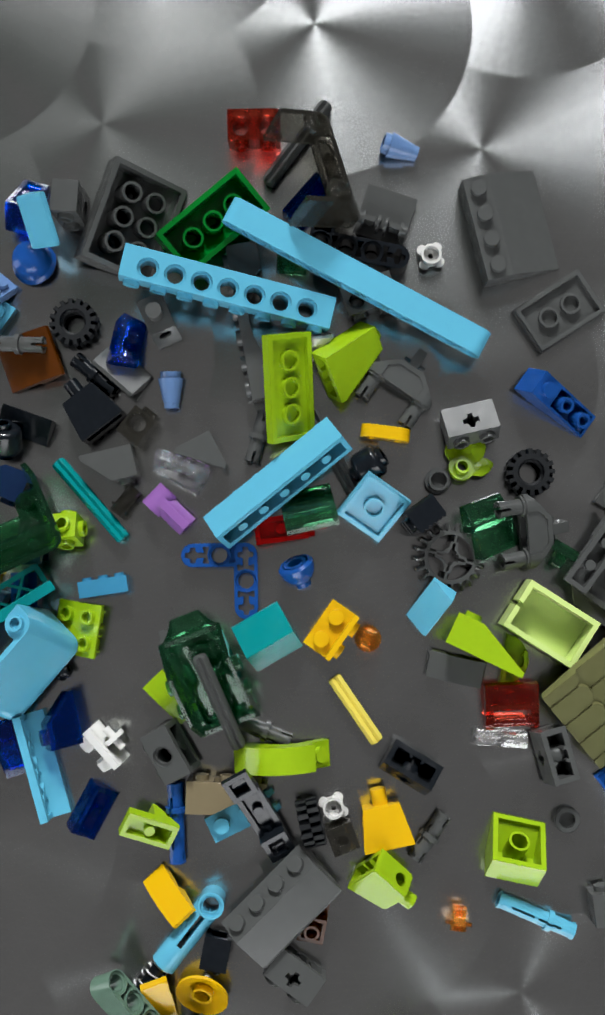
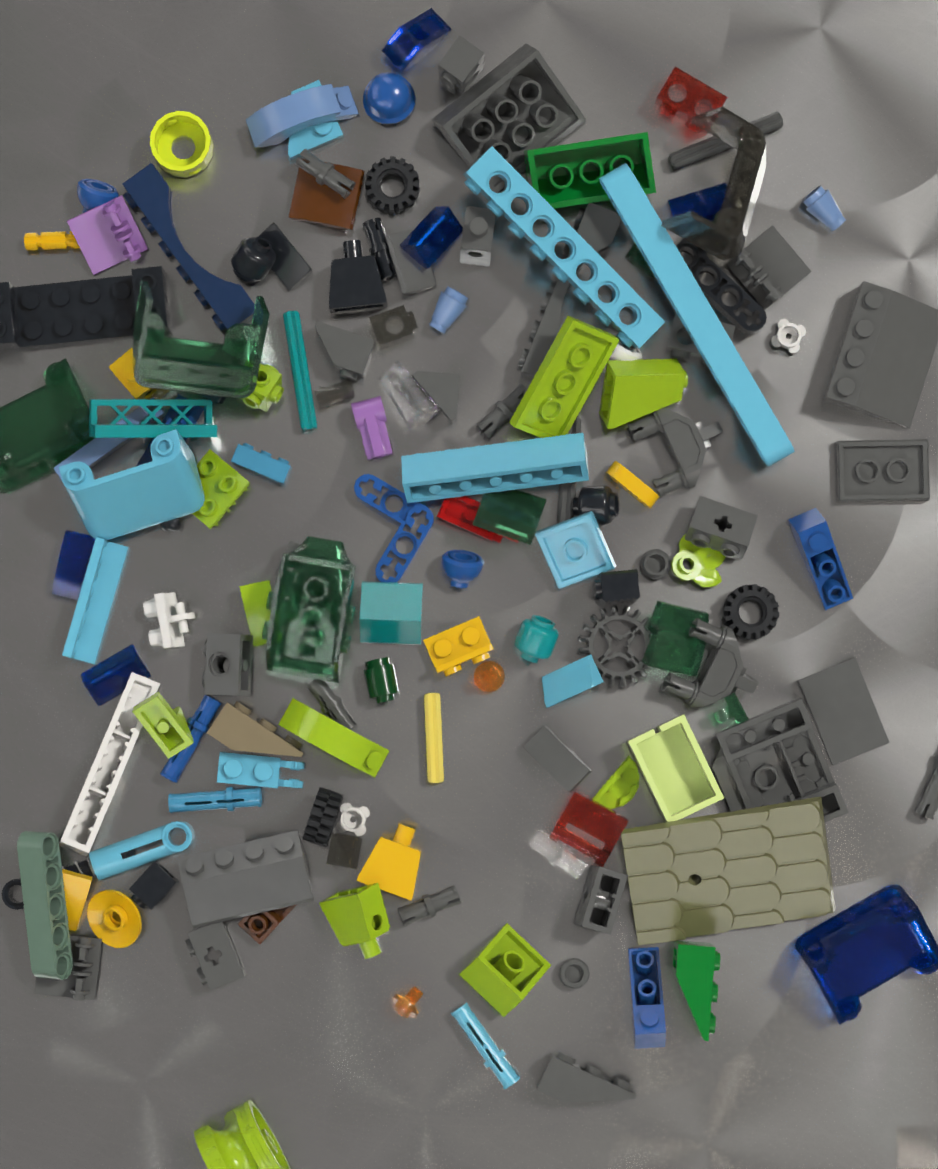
camera: 30 degrees right, 0 degrees up
medium azure slope [16,191,60,249] -> none
clear blue slope [39,690,84,751] -> none
yellow slope [143,864,196,929] -> none
dark grey axle [192,653,245,750] -> none
black slope [221,769,295,863] -> none
black brick [378,739,444,796] -> none
lime slope [446,610,524,678] -> none
none -> white slope [59,672,160,857]
none -> dark azure pin [168,787,262,813]
none -> dark green brick [363,657,399,703]
none -> teal head [515,615,559,663]

